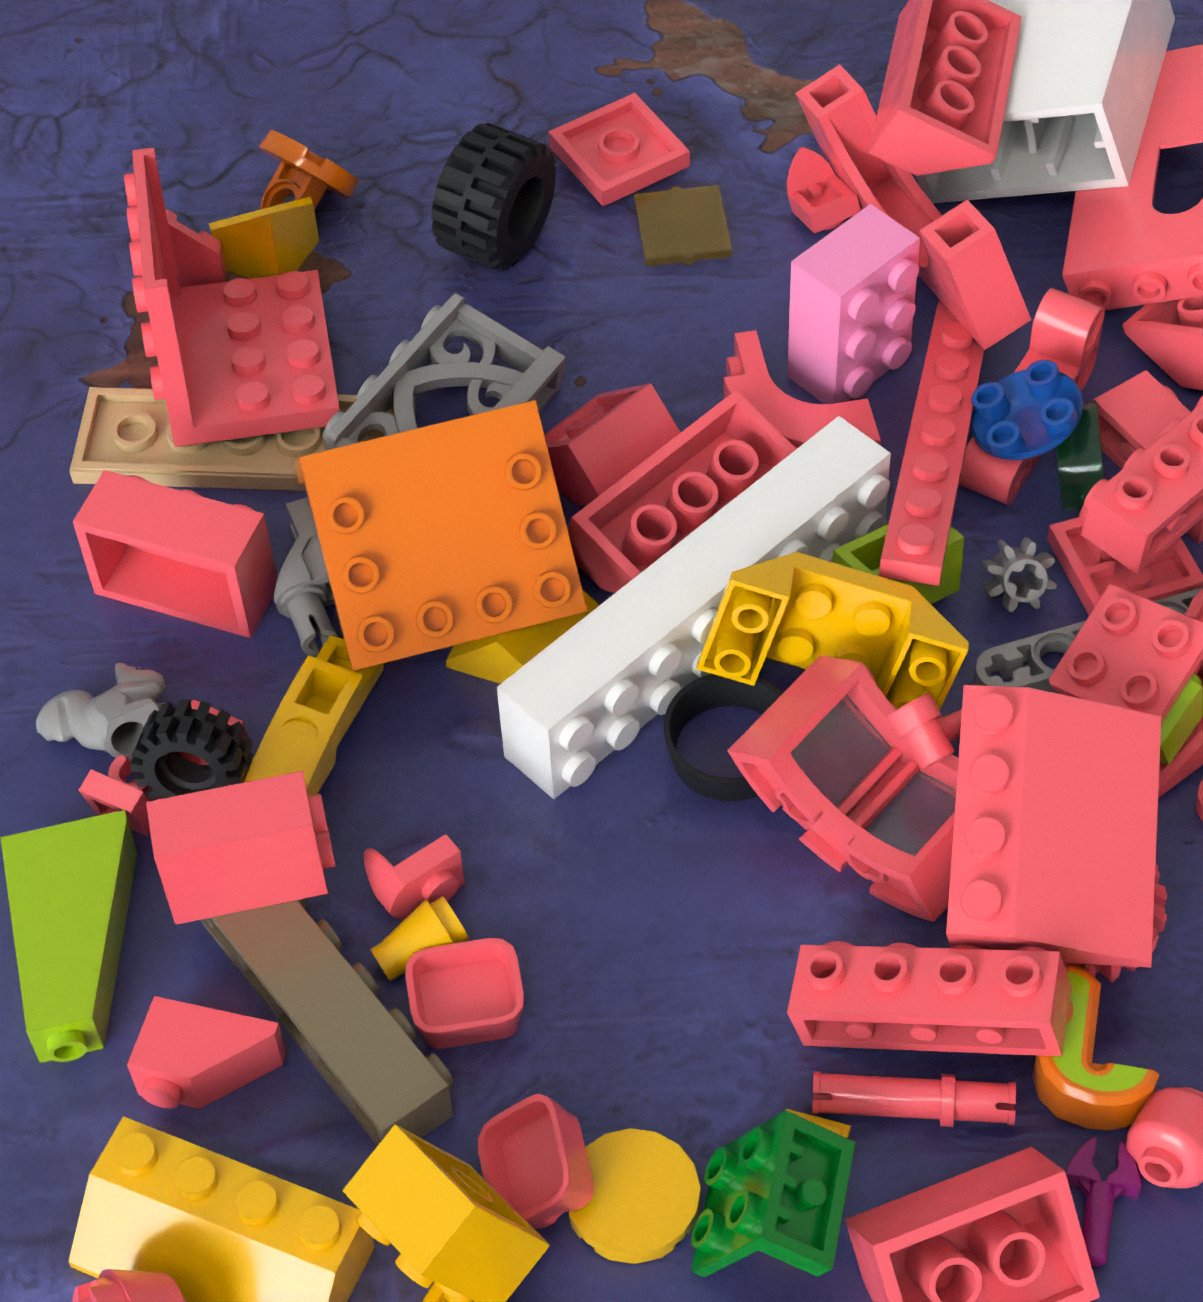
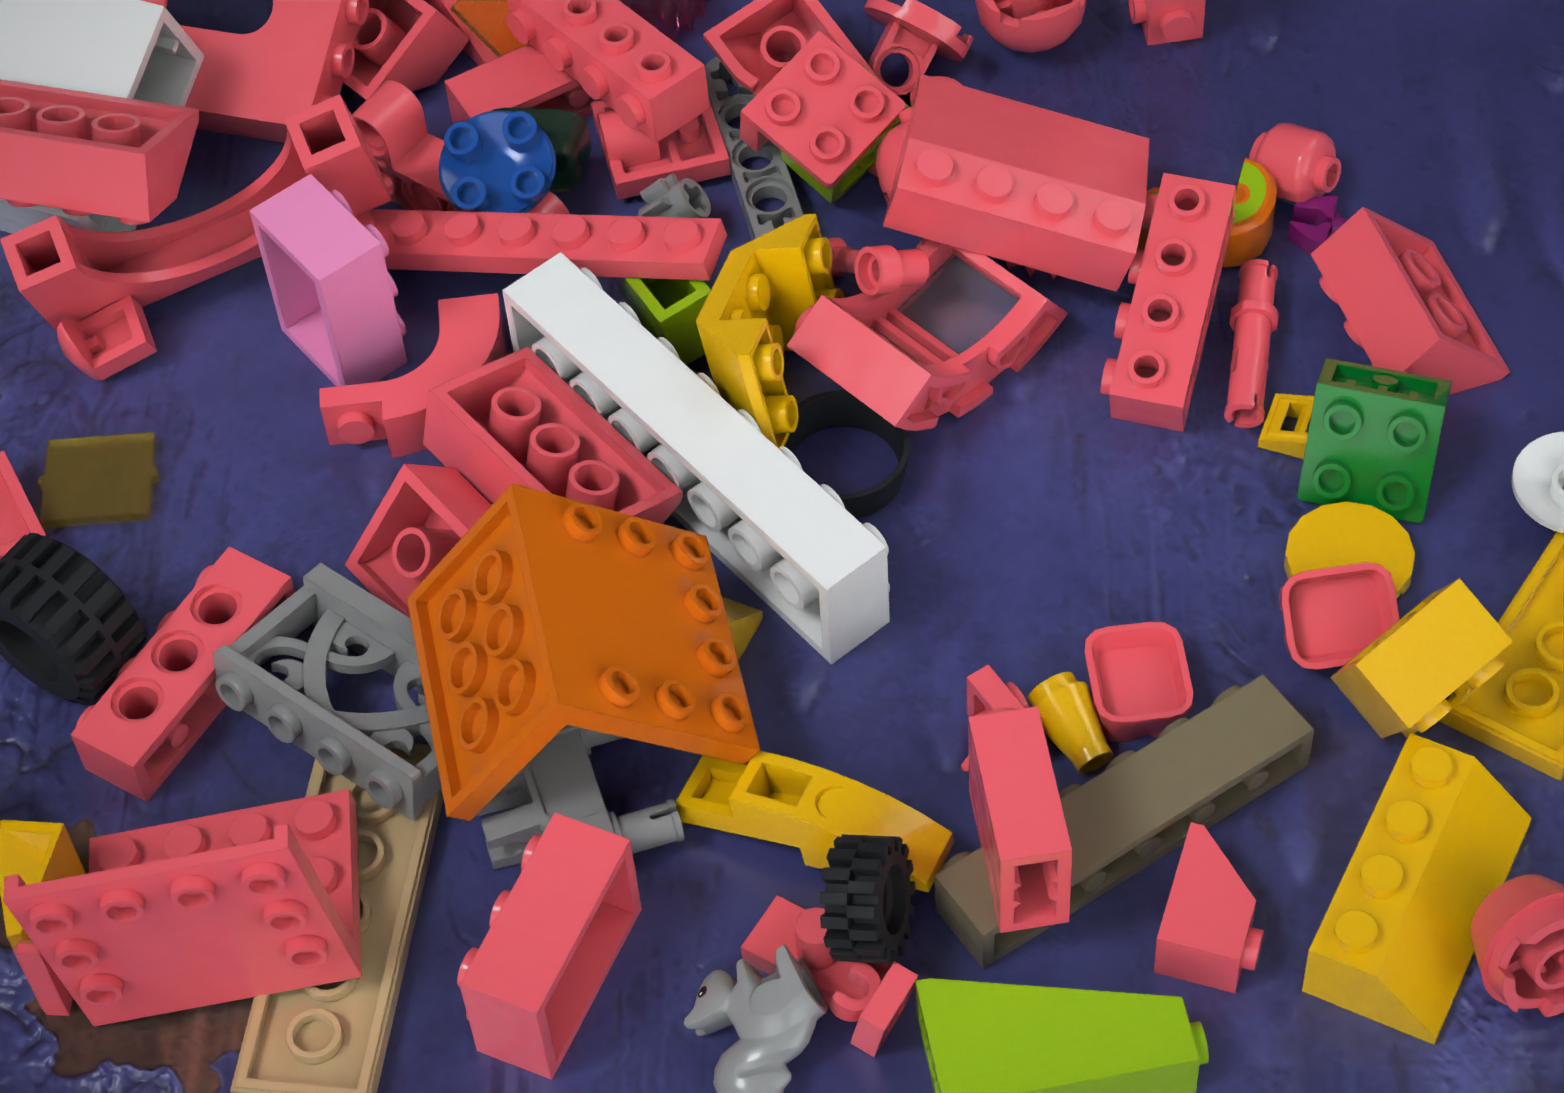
camera: 85 degrees left, 0 degrees up
none -> coral brick [70,546,295,802]

